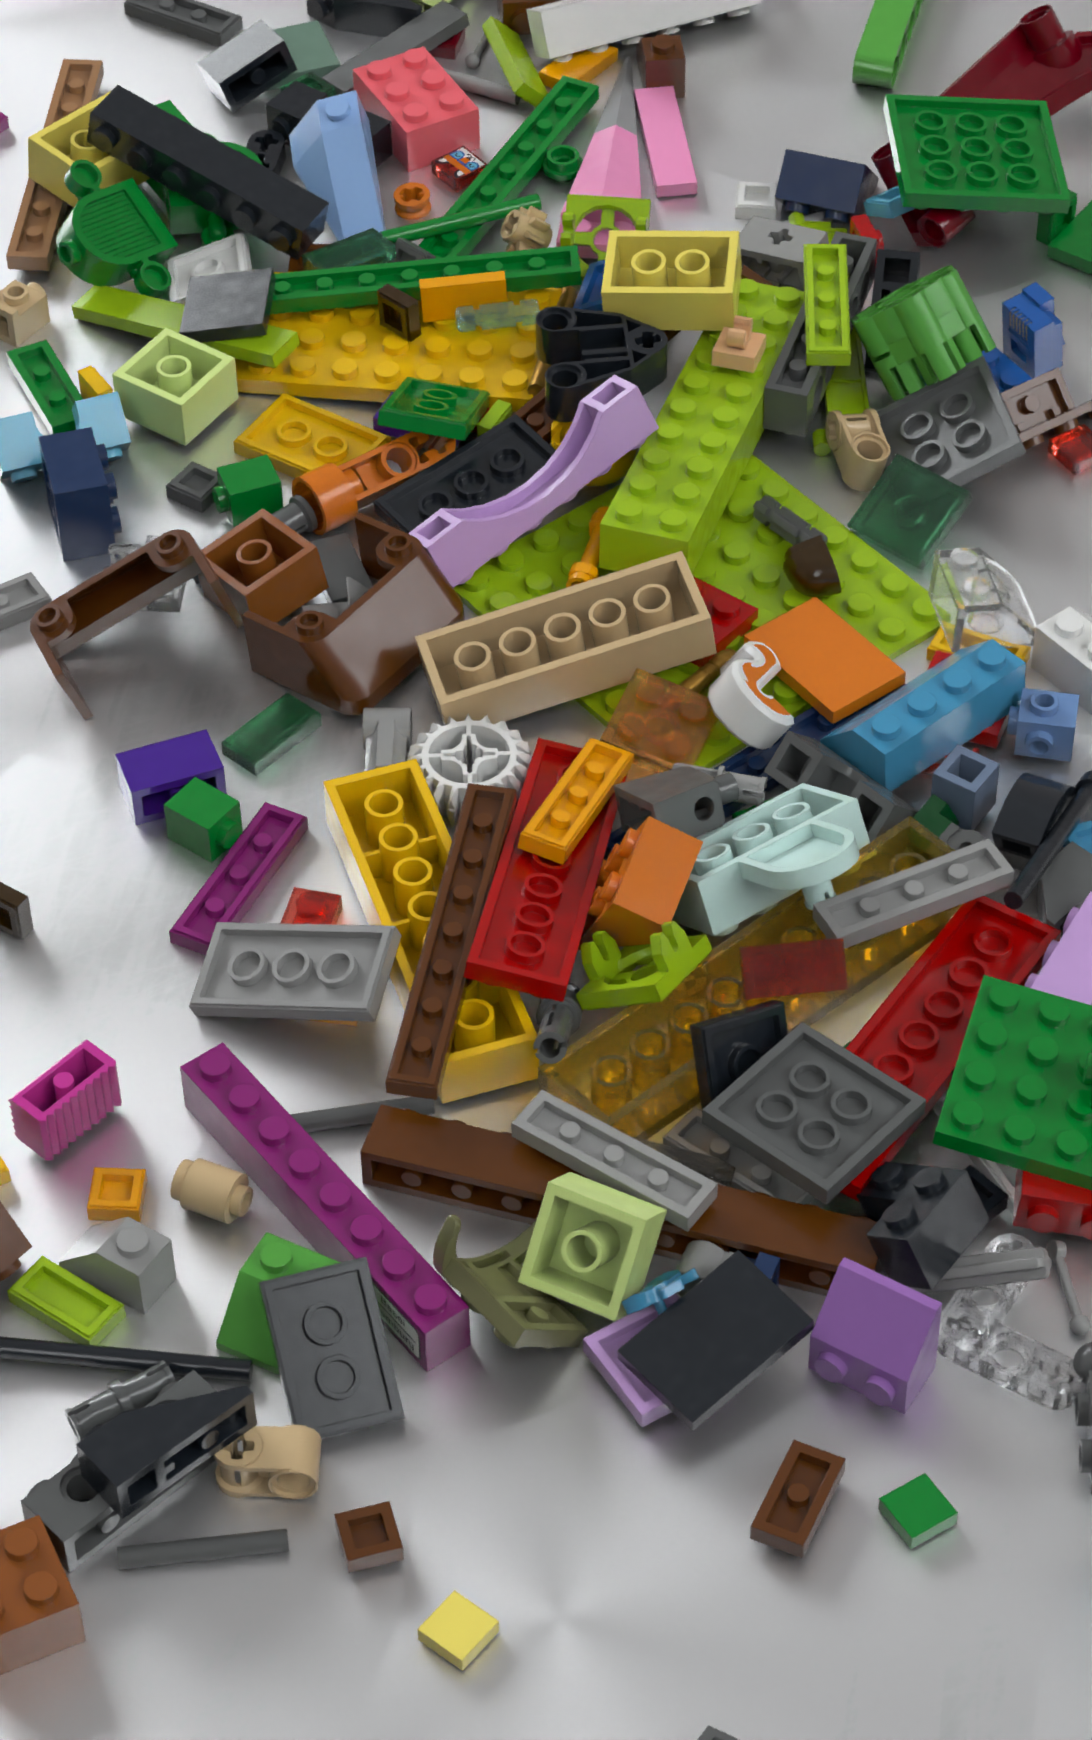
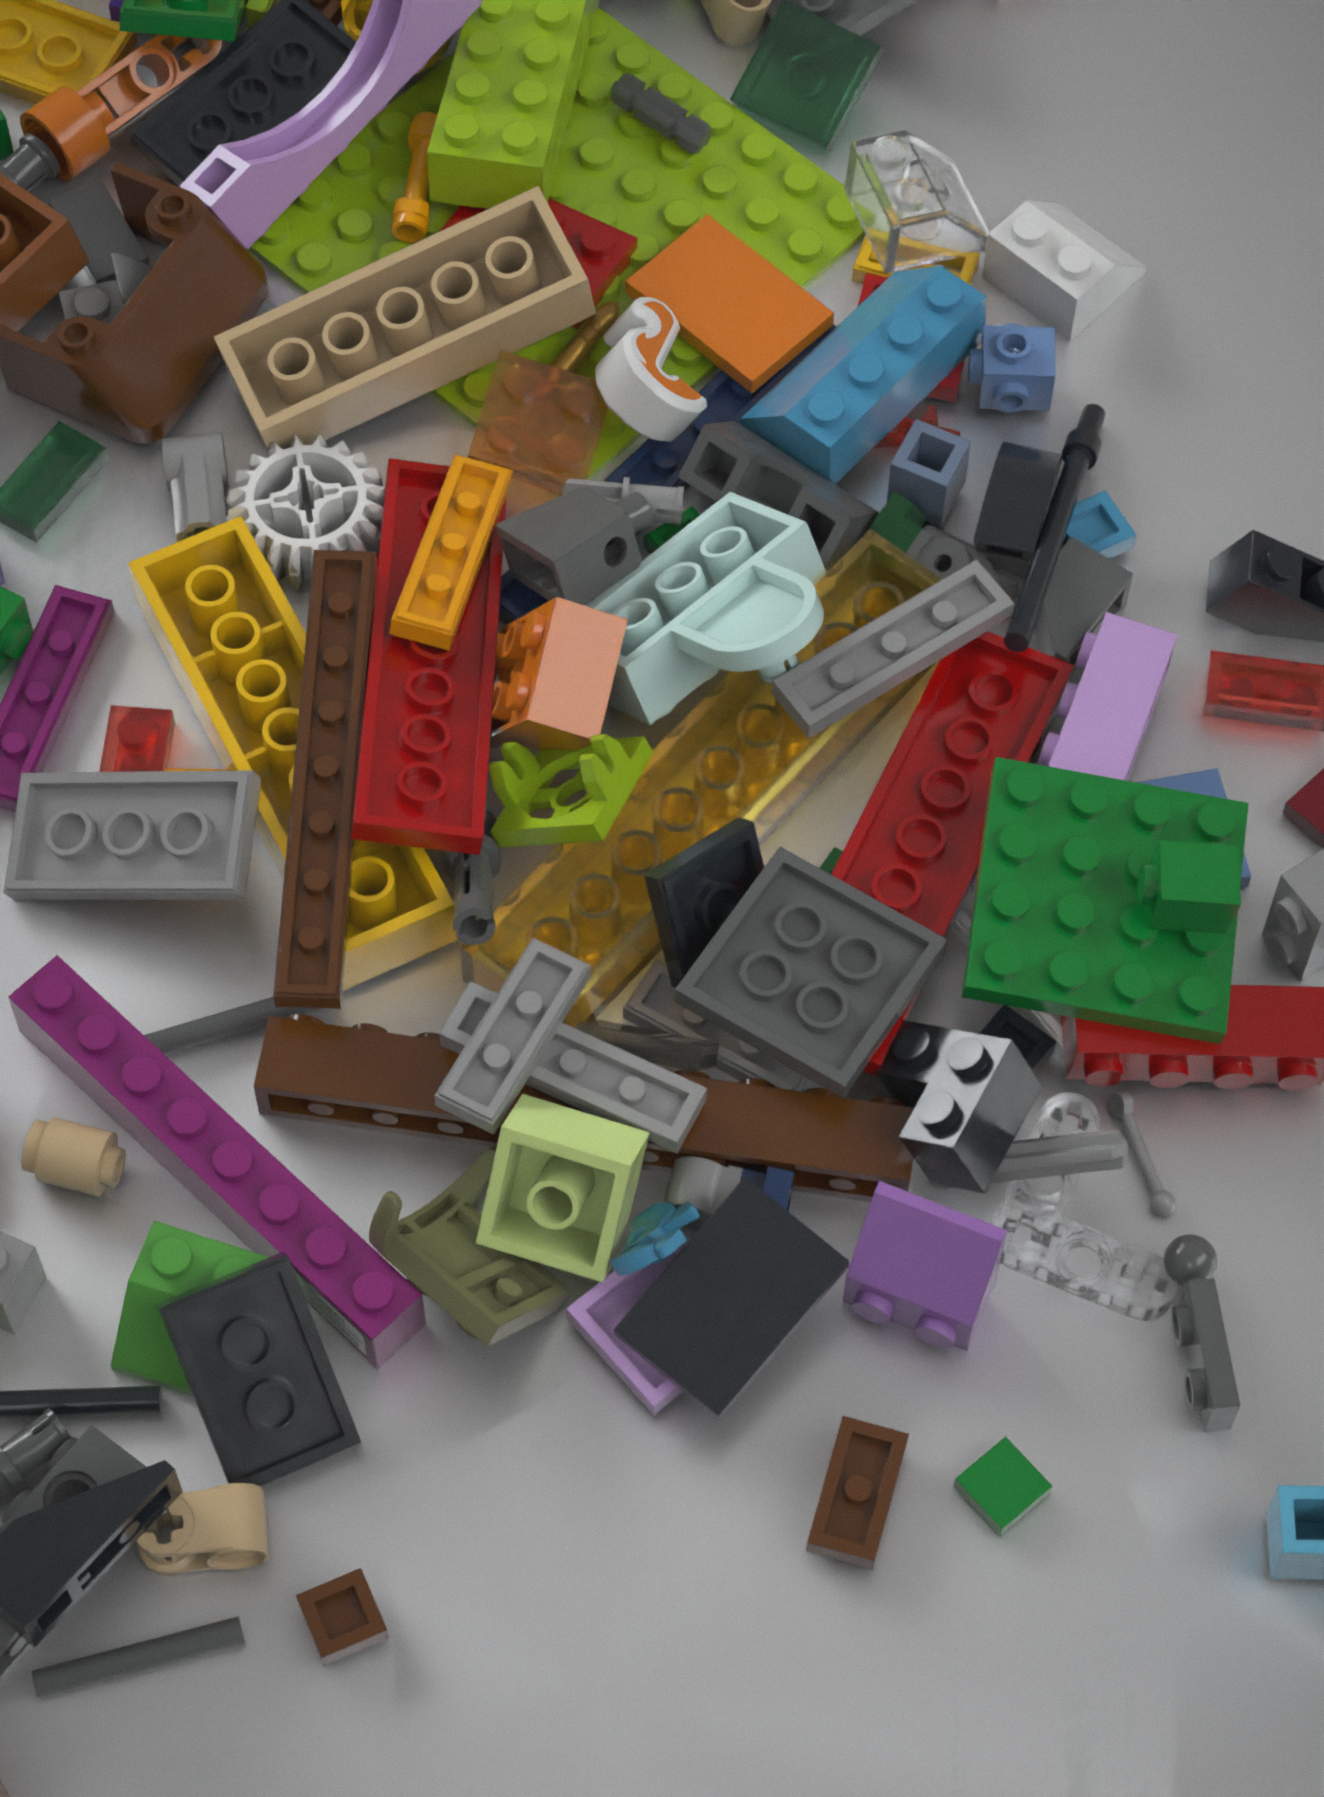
camera: 10 degrees left, 15 degrees up
light yellow tile [417,1590,499,1671] -> none
clear red plate [739,937,848,999] -> none
dark brown piece [783,535,841,598] -> none
none -> light grey tile [434,938,591,1135]

